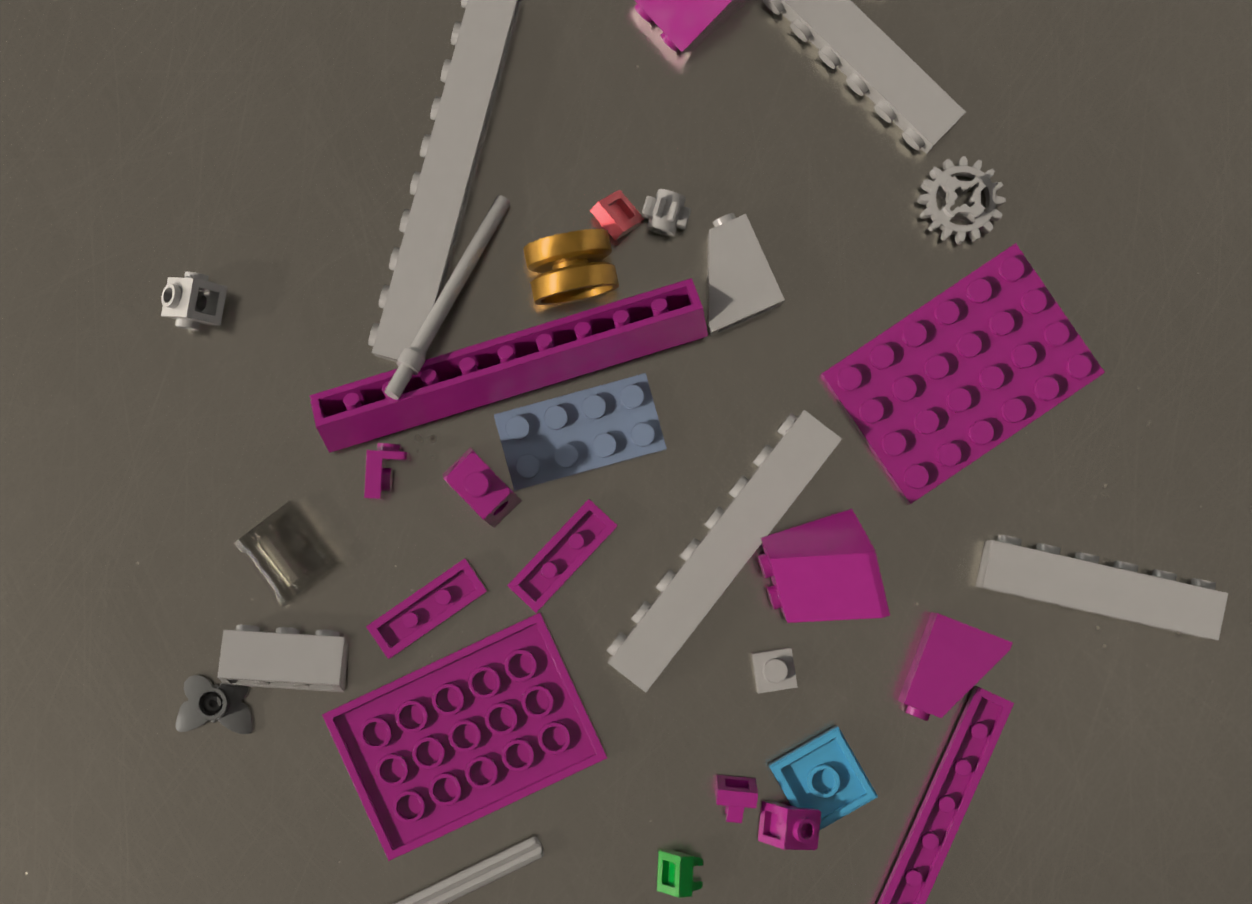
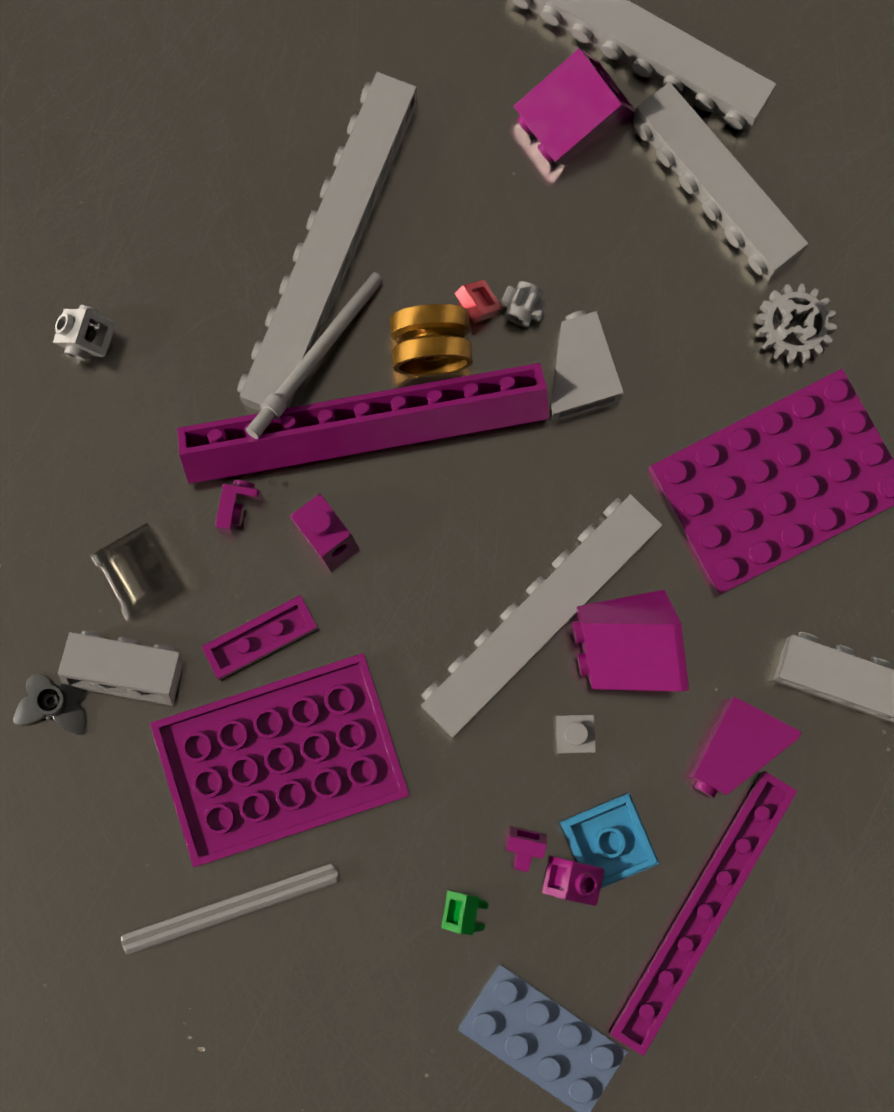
camera: 15 degrees right, 5 degrees down
sand blue plate [494,373,667,491] -> none
magenta plate [507,499,618,613] -> none

